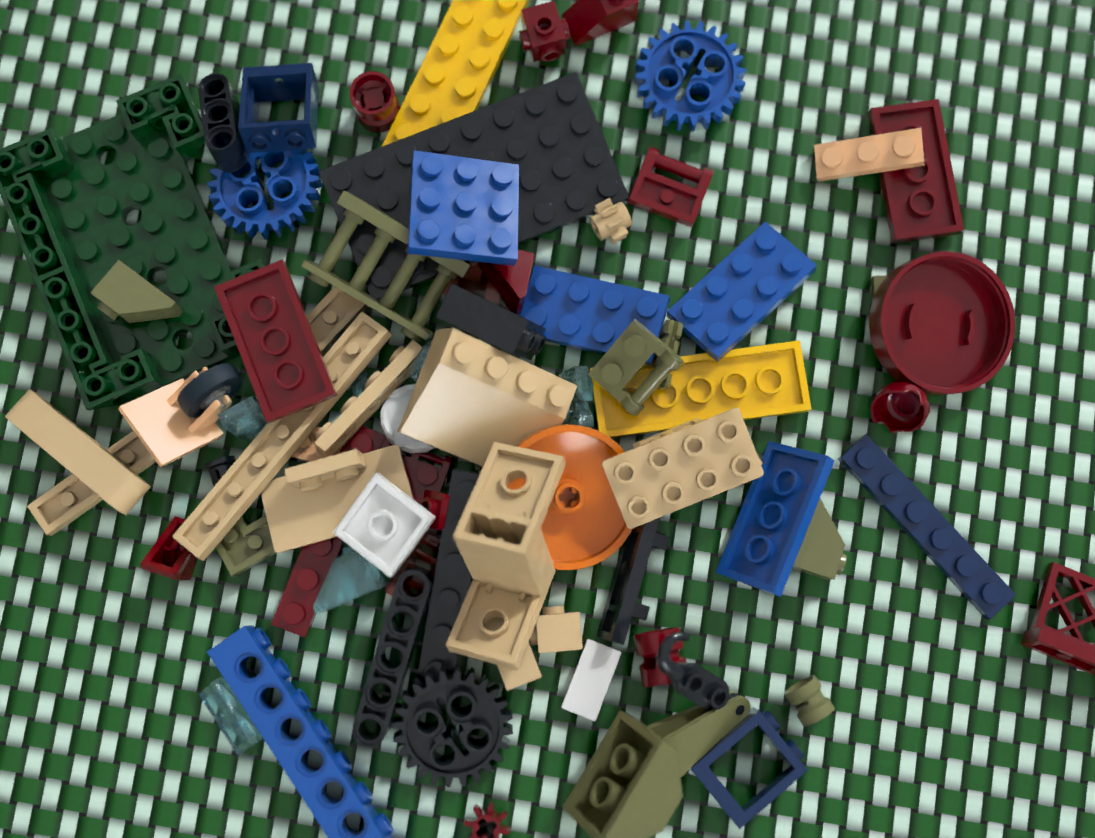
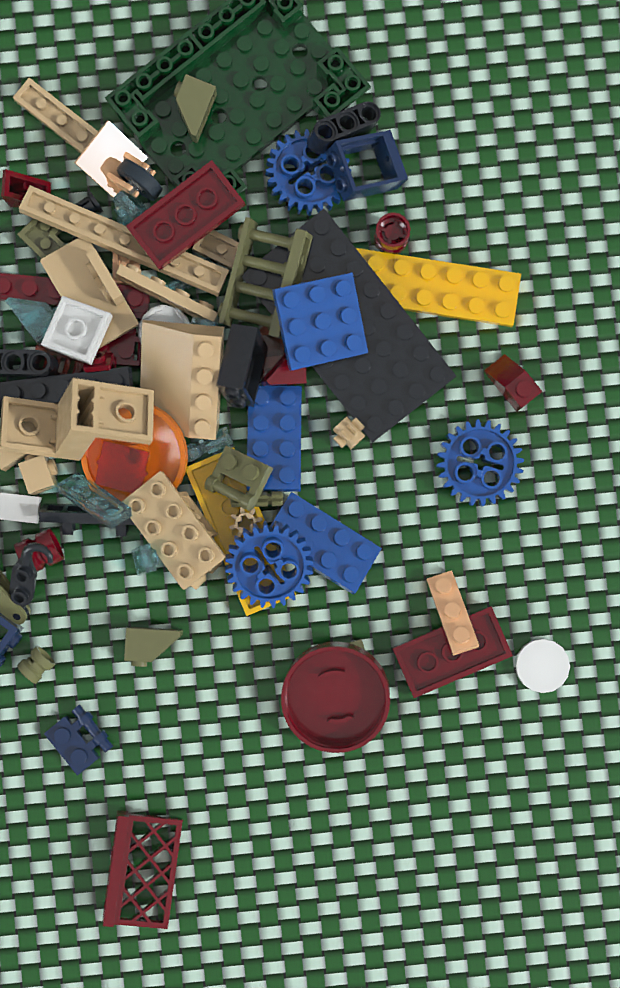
camera: 75 degrees right, 5 degrees up
tan beam [5,389,151,515] -> none
dark red brick [519,1,570,62] -> none
dark red plate [628,147,714,228] -> none
blue plate [716,441,834,597] -> none
dark blue plate [838,434,1016,619] -> none
dark red hair [870,381,930,433] -> none
none -> dark blue plate [44,704,113,776]
none -> clear light blue plate [57,472,132,529]
none -> clear red piece [95,440,150,493]
none -> clear light blue plate [132,544,159,576]
none -> blue gear [225,521,314,608]
none -> tan gear [229,507,263,537]
none -> white tile [516,639,570,693]

